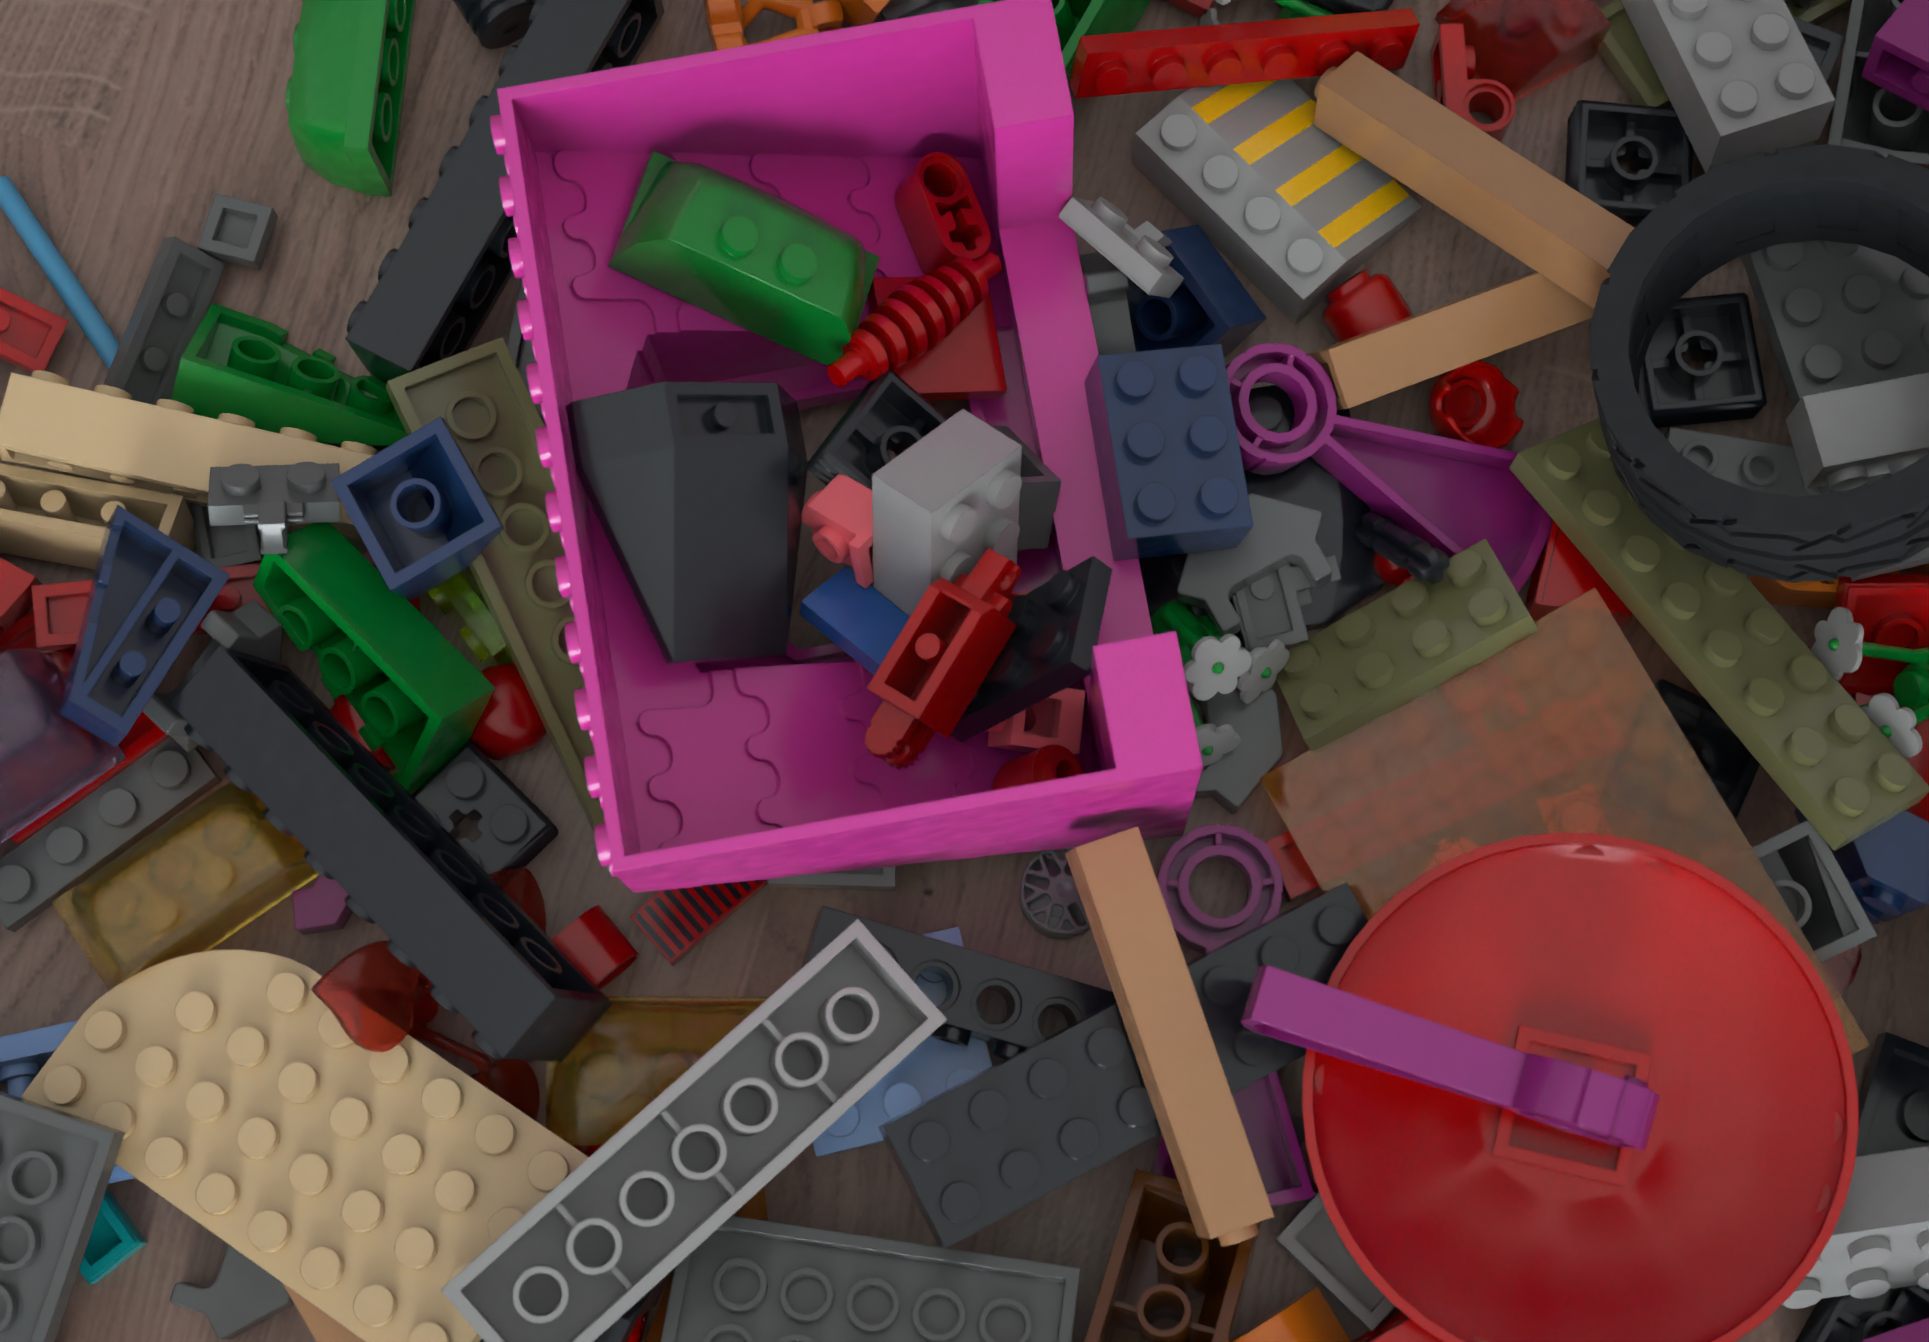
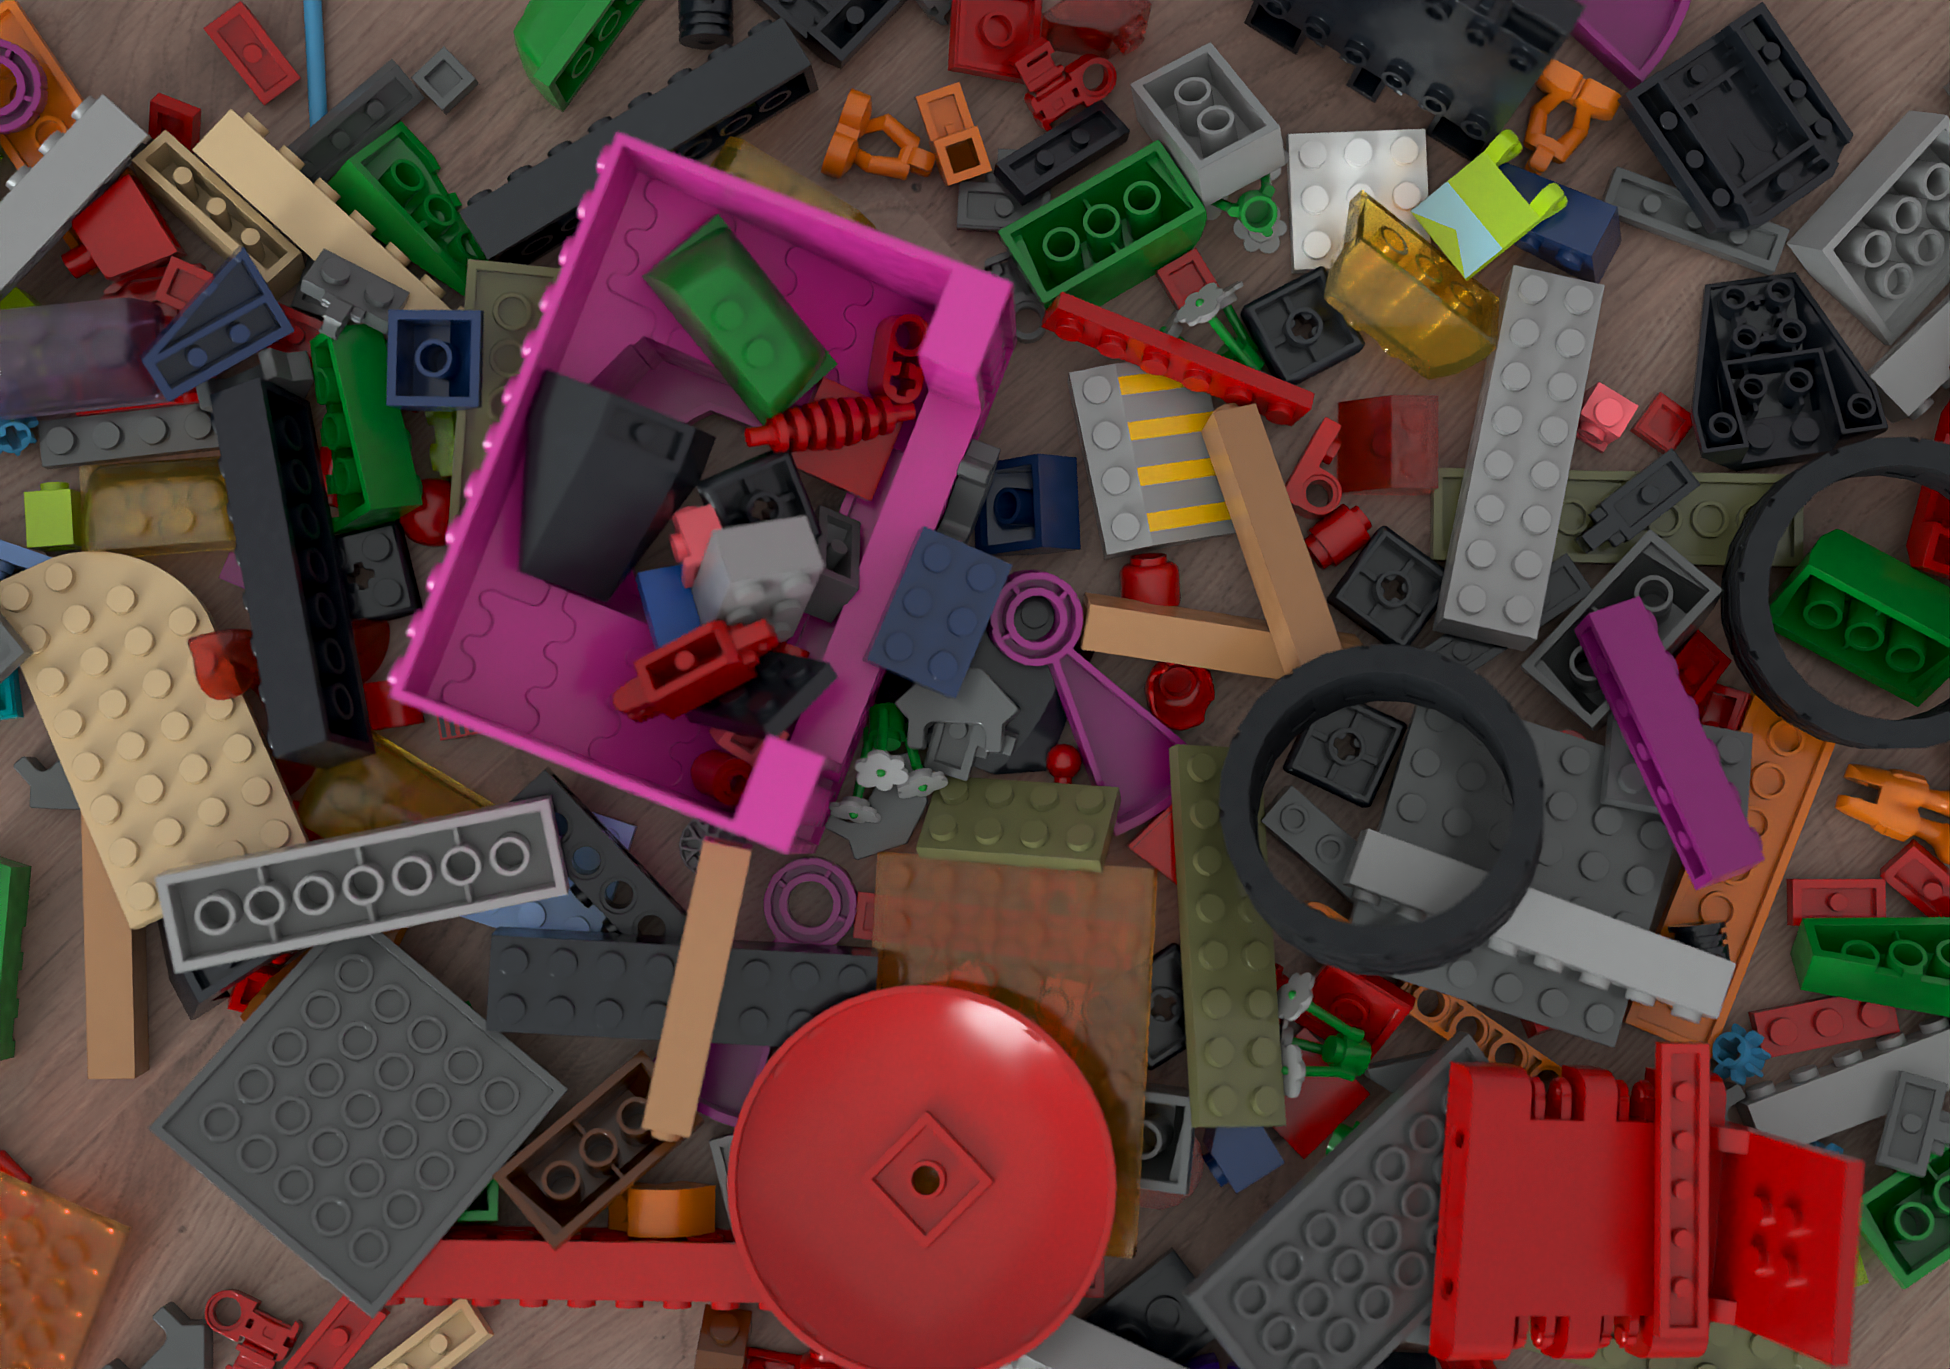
camera: 30 degrees right, 10 degrees up
light grey hinge [1059,197,1184,298] -> none
magenta piece [1241,965,1660,1151] -> none
black axle [1356,512,1450,584] -> none
none -> lime brick [24,482,89,552]
none -> red brick [1304,504,1372,570]

